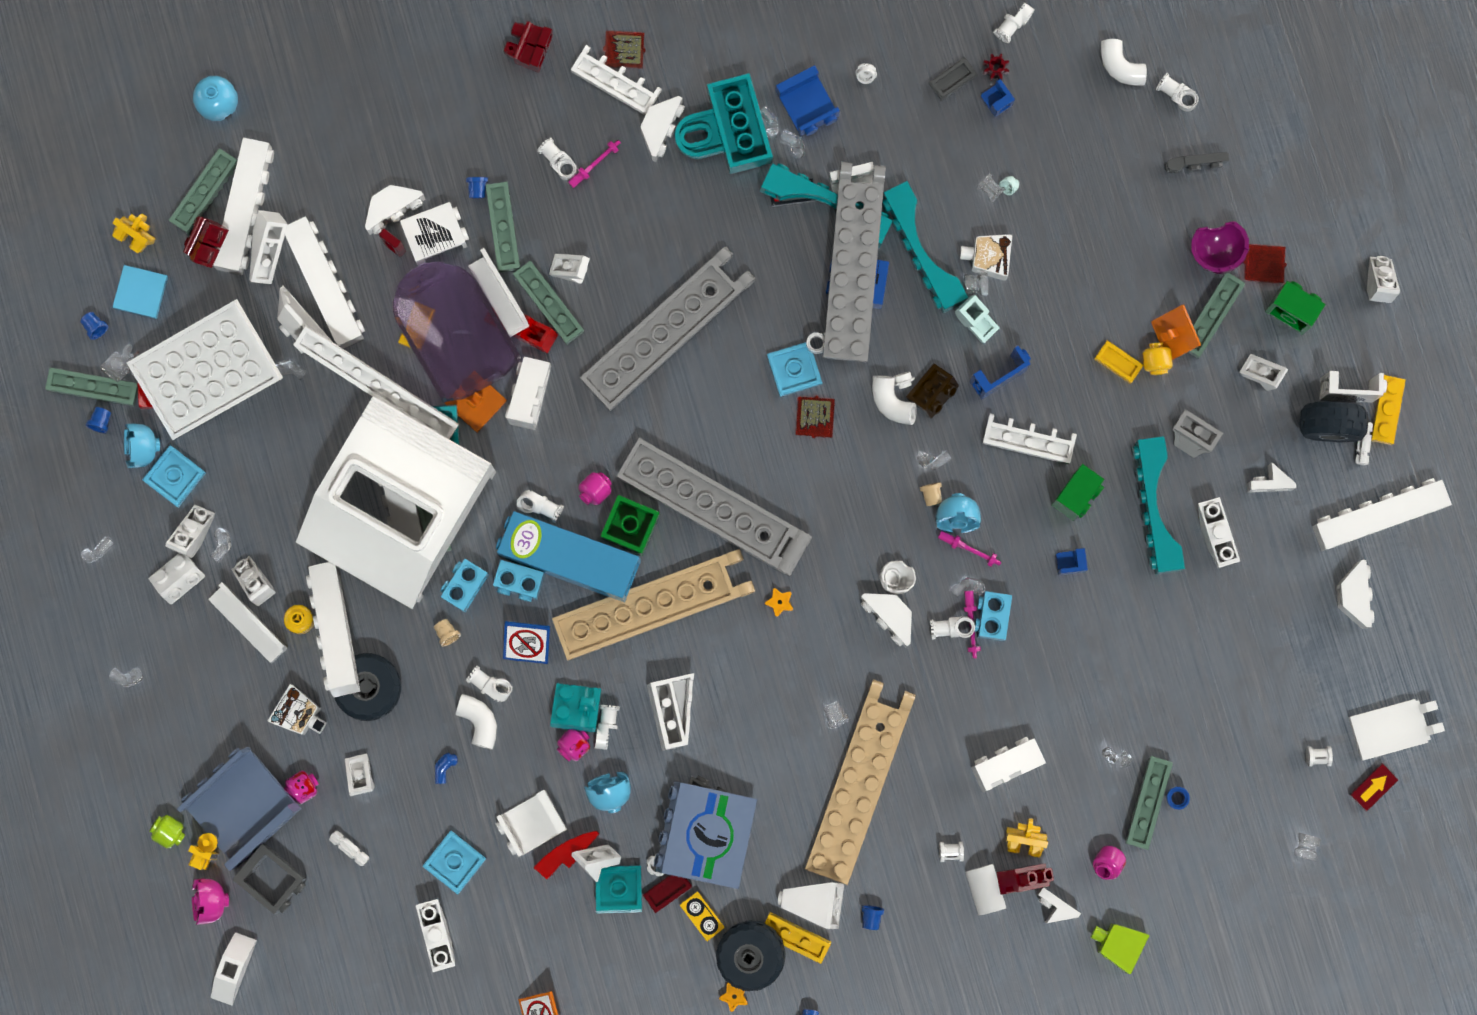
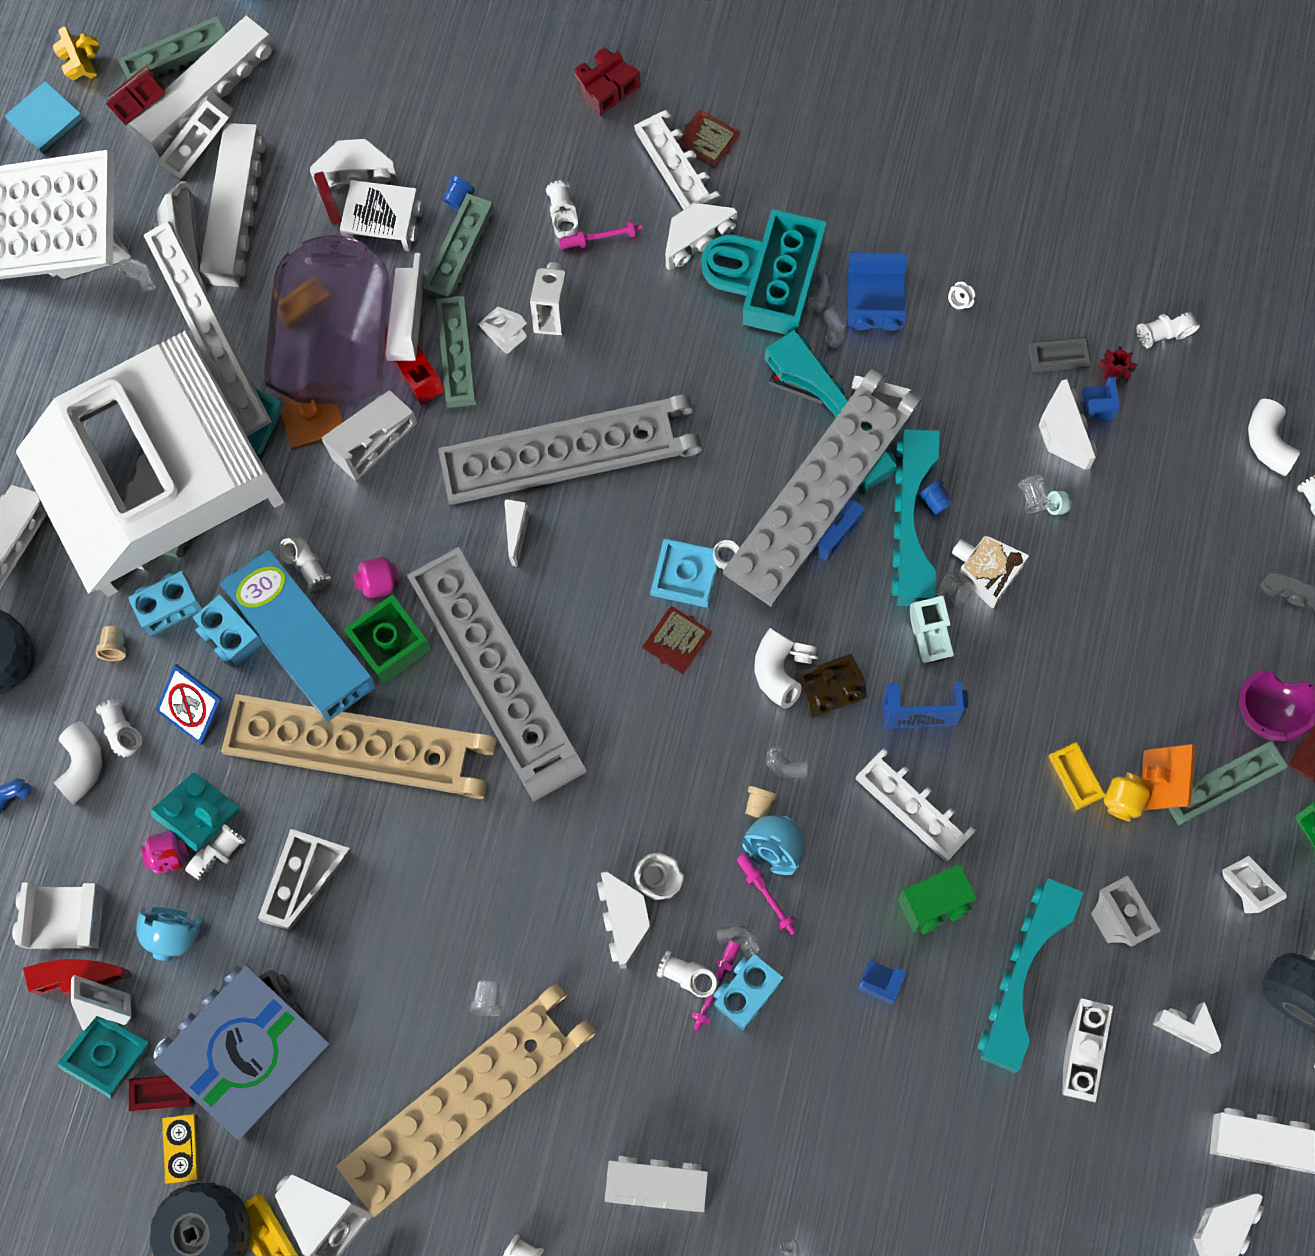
camera: 40 degrees right, 10 degrees down
light orange plate [765,588,793,617] -> none
none -> white slope [505,500,530,567]
none -> white torso [530,262,568,336]
none -> blue piece [917,479,953,515]
none -> white slope [1039,379,1097,470]

